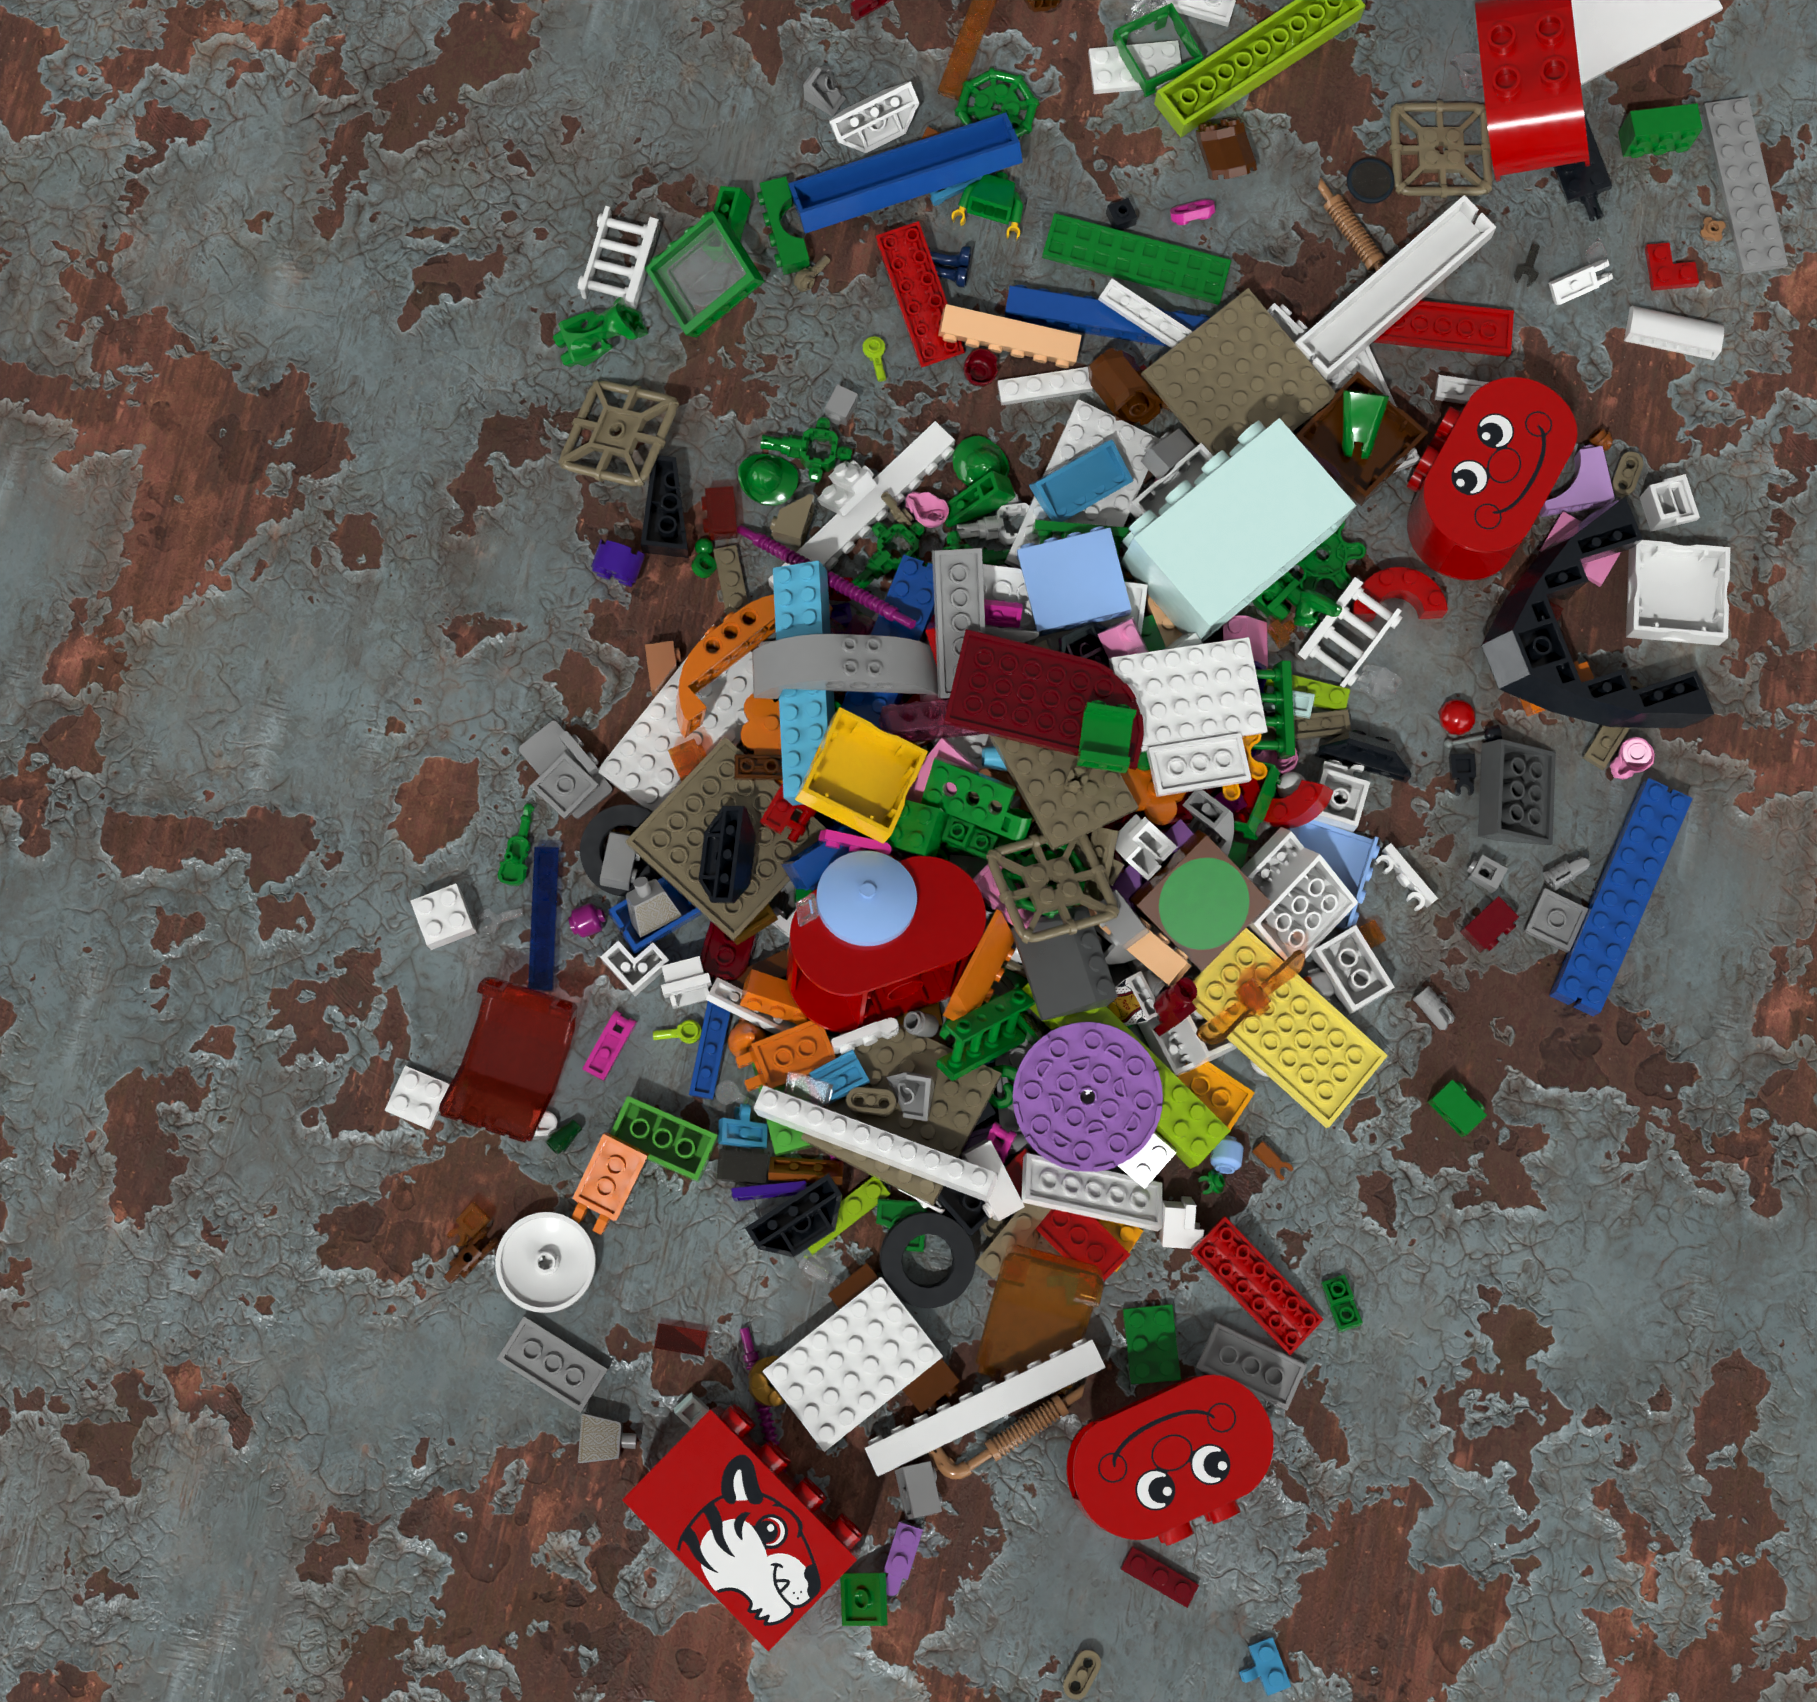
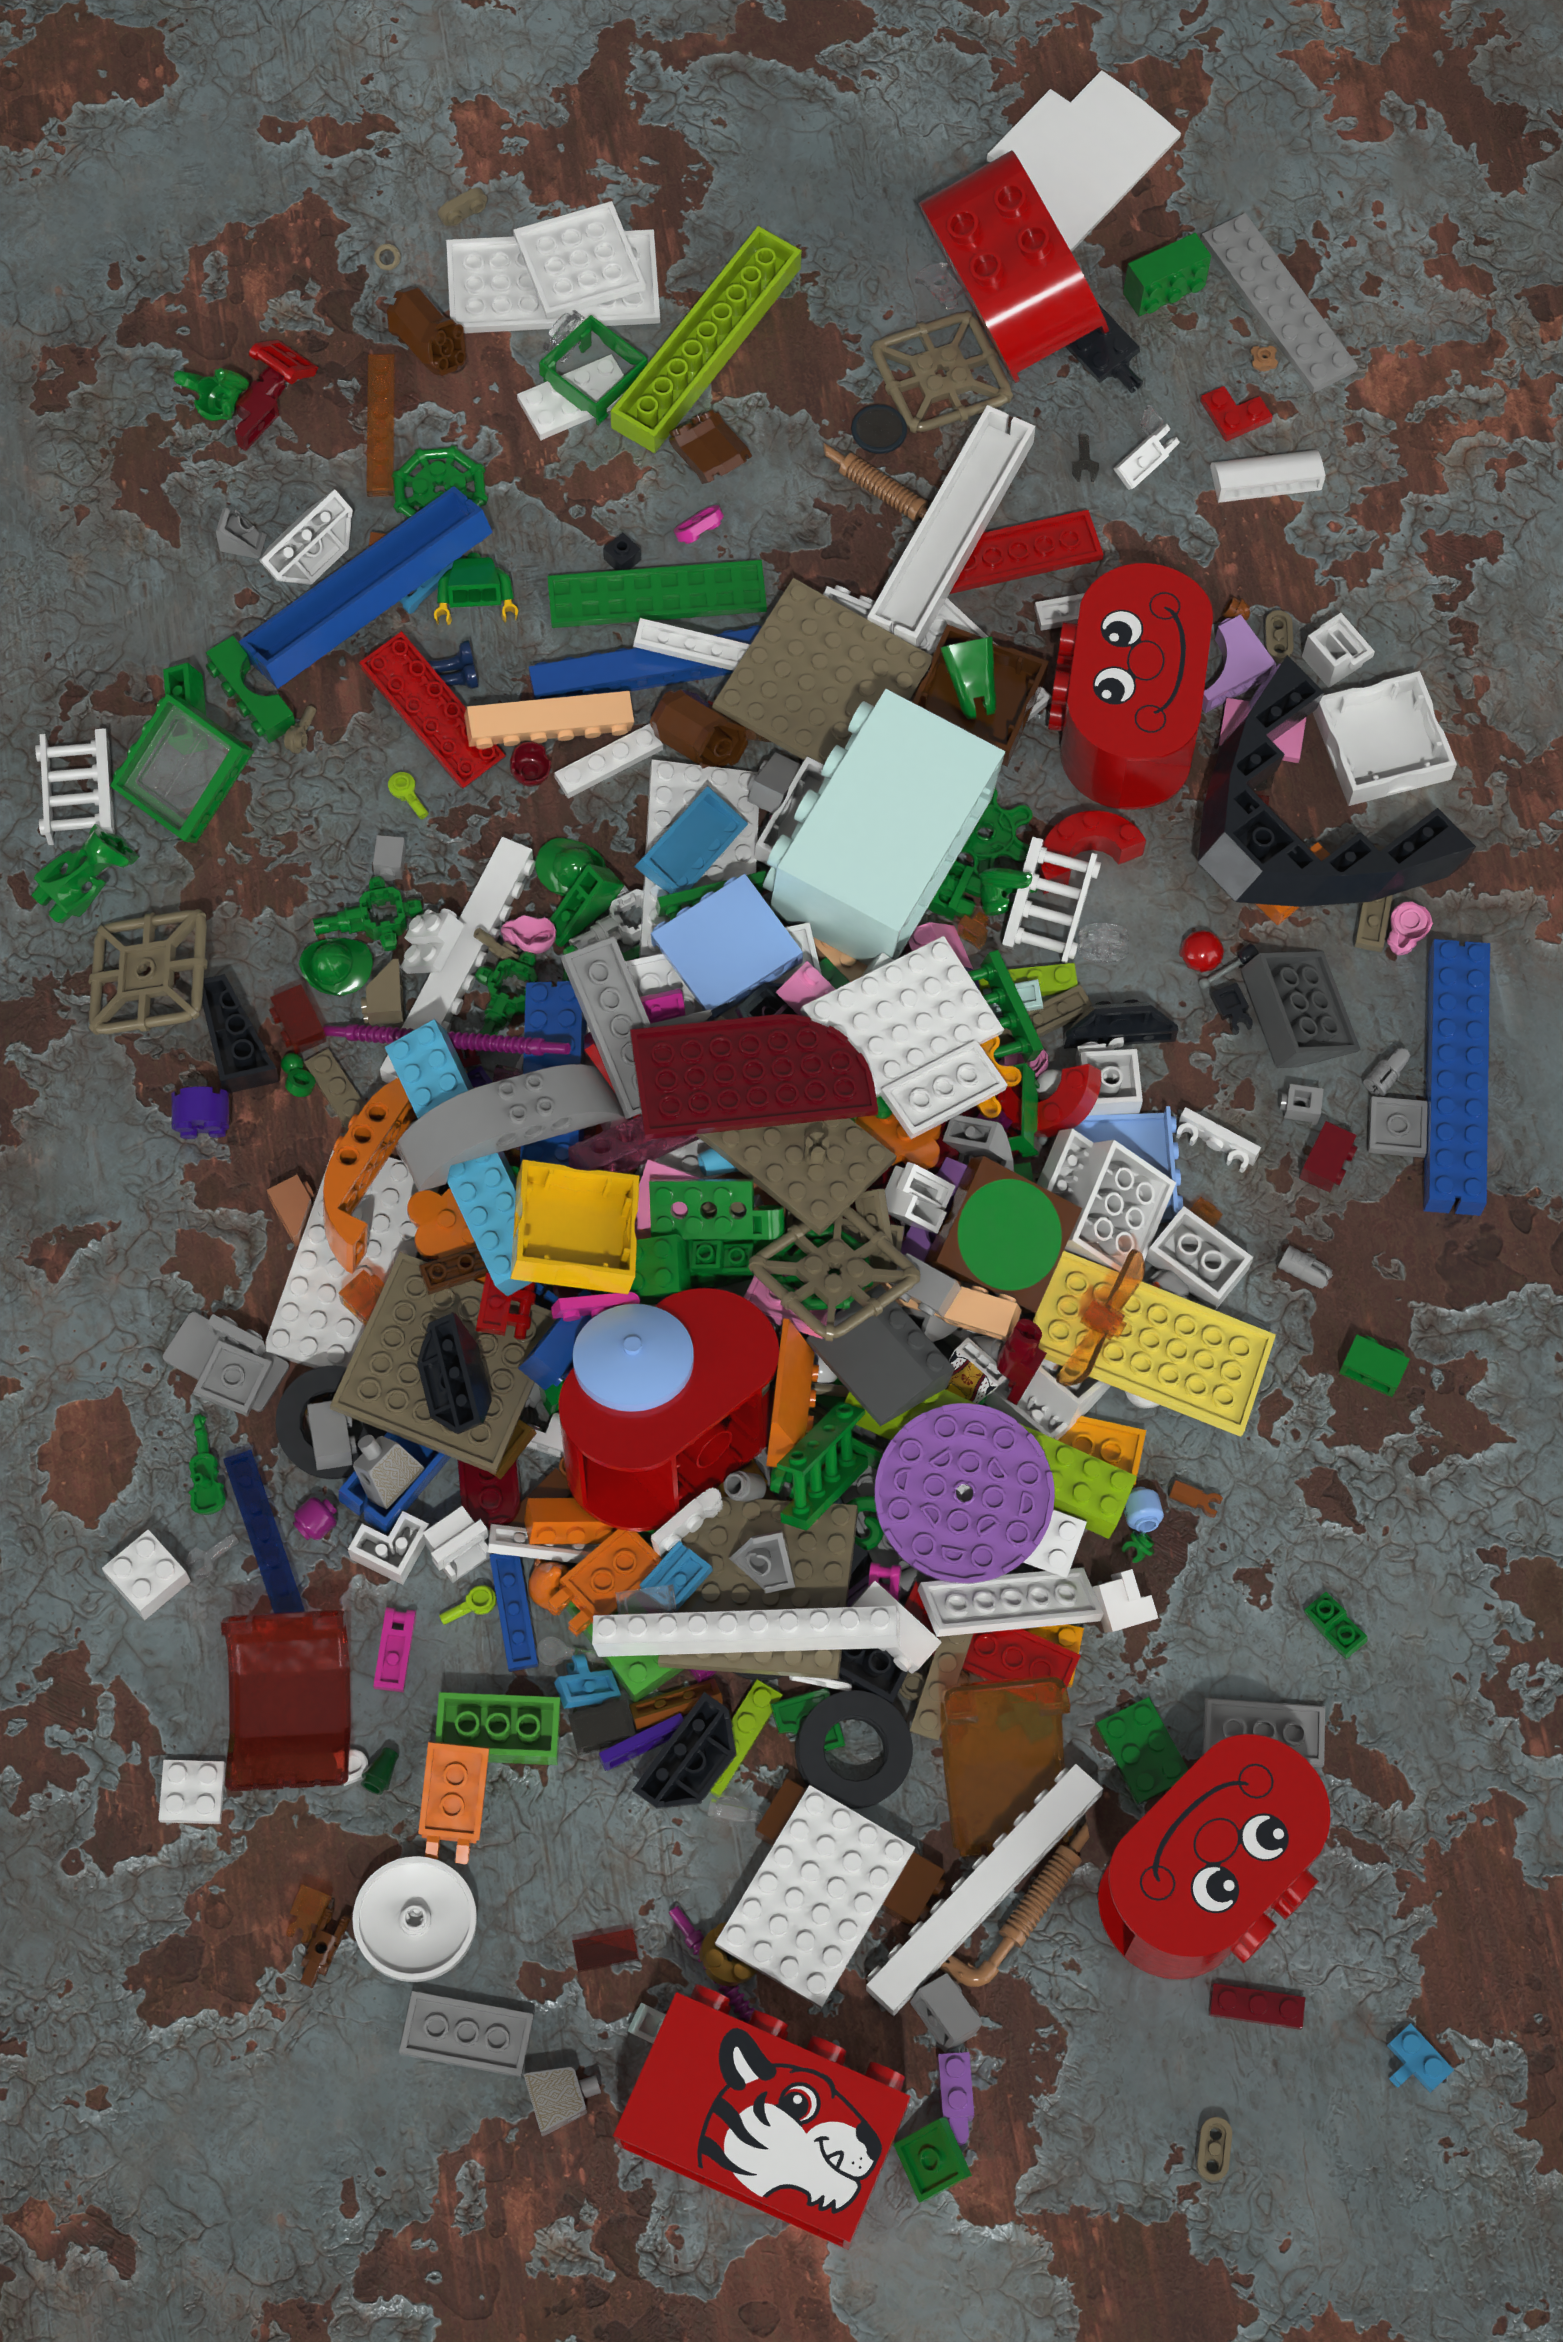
camera: 20 degrees left, 10 degrees down
clear slope [795,893,819,926] -> none
dark tan plate [846,1087,897,1116] -> none
green panel [1076,700,1137,773] -> none
red plate [1190,1216,1324,1355] -> none

